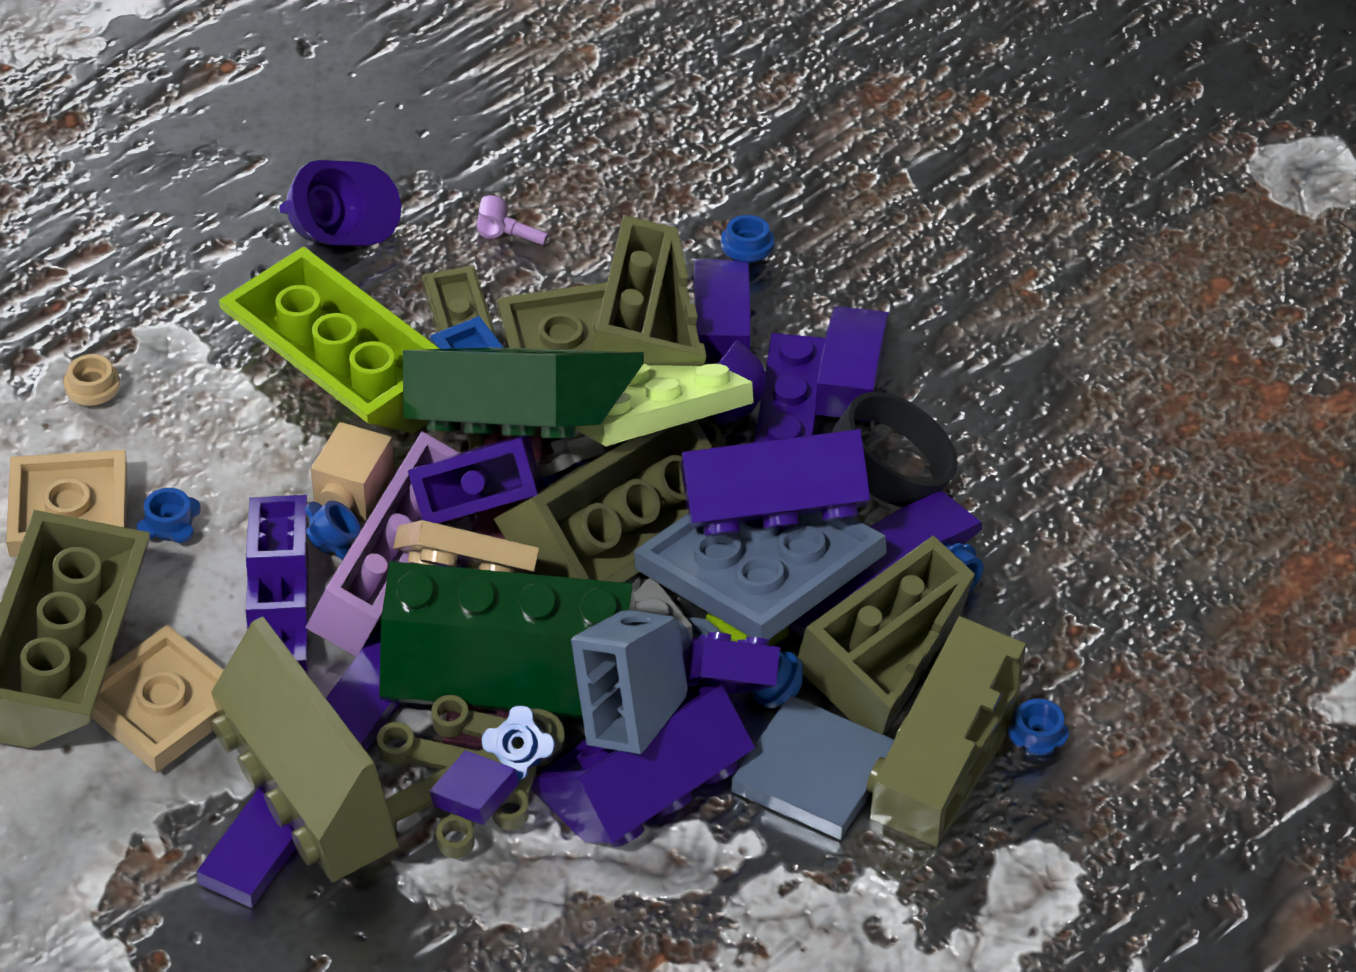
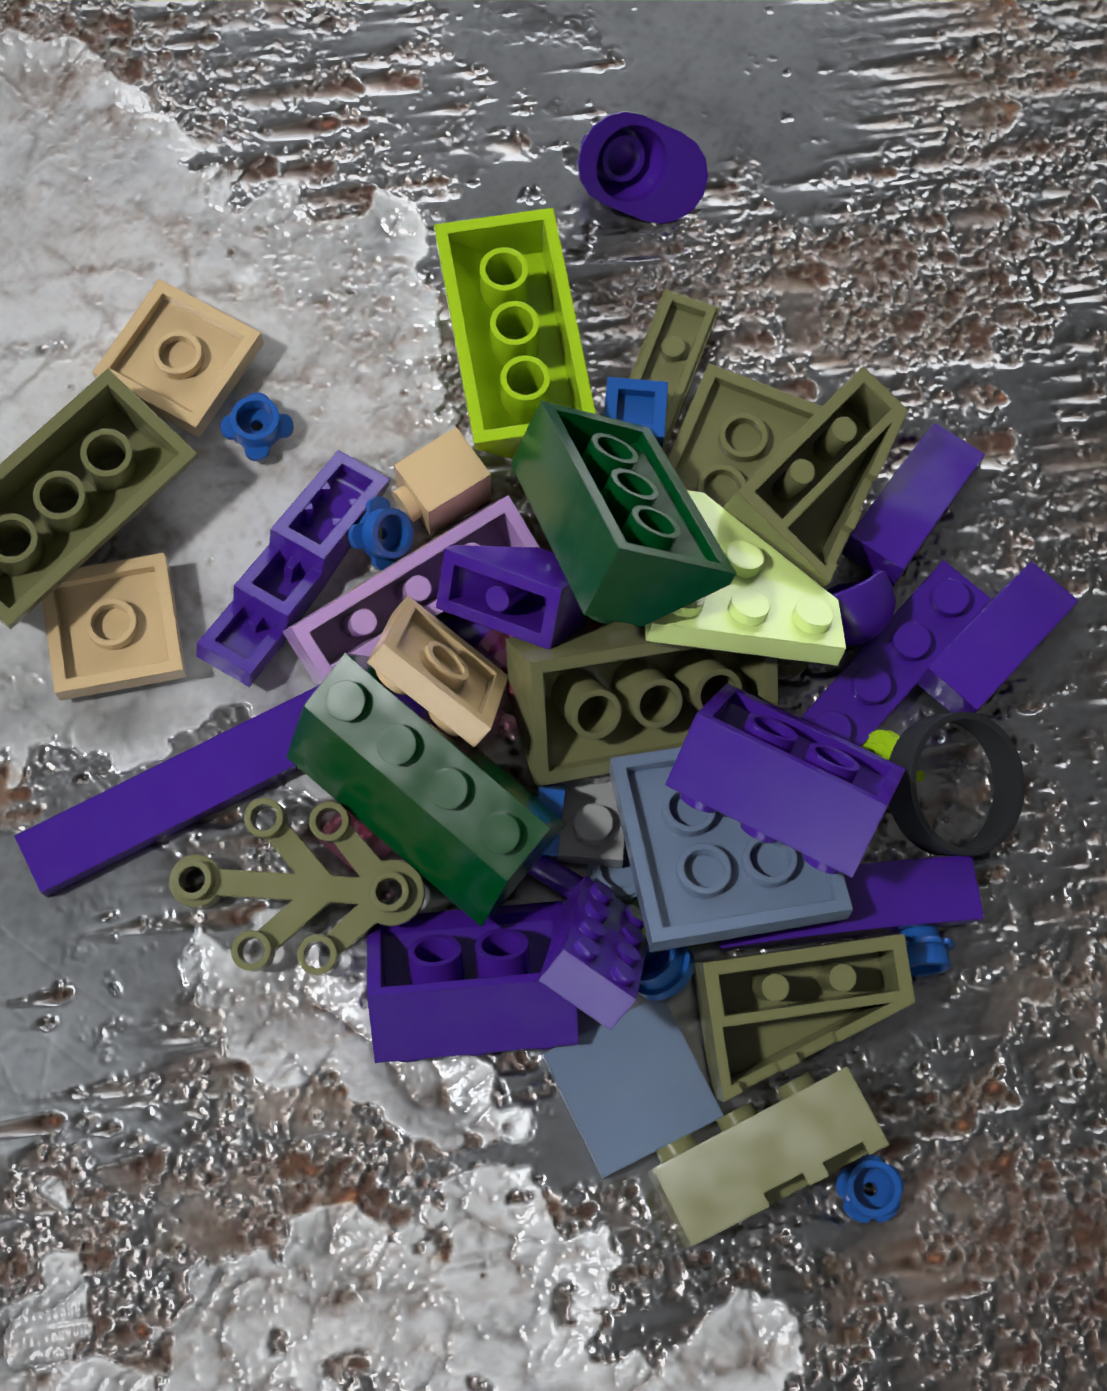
camera: 30 degrees right, 25 degrees up
tan plate [63,354,120,406] -> none
olive slope [211,616,399,883] -> none
dark purple tile [429,750,519,825] -> none
lavender hand [476,195,548,246] -> none
plate [482,706,555,780] -> none
sand blue torso [571,610,691,754] -> none
blue plate [721,215,774,263] -> none

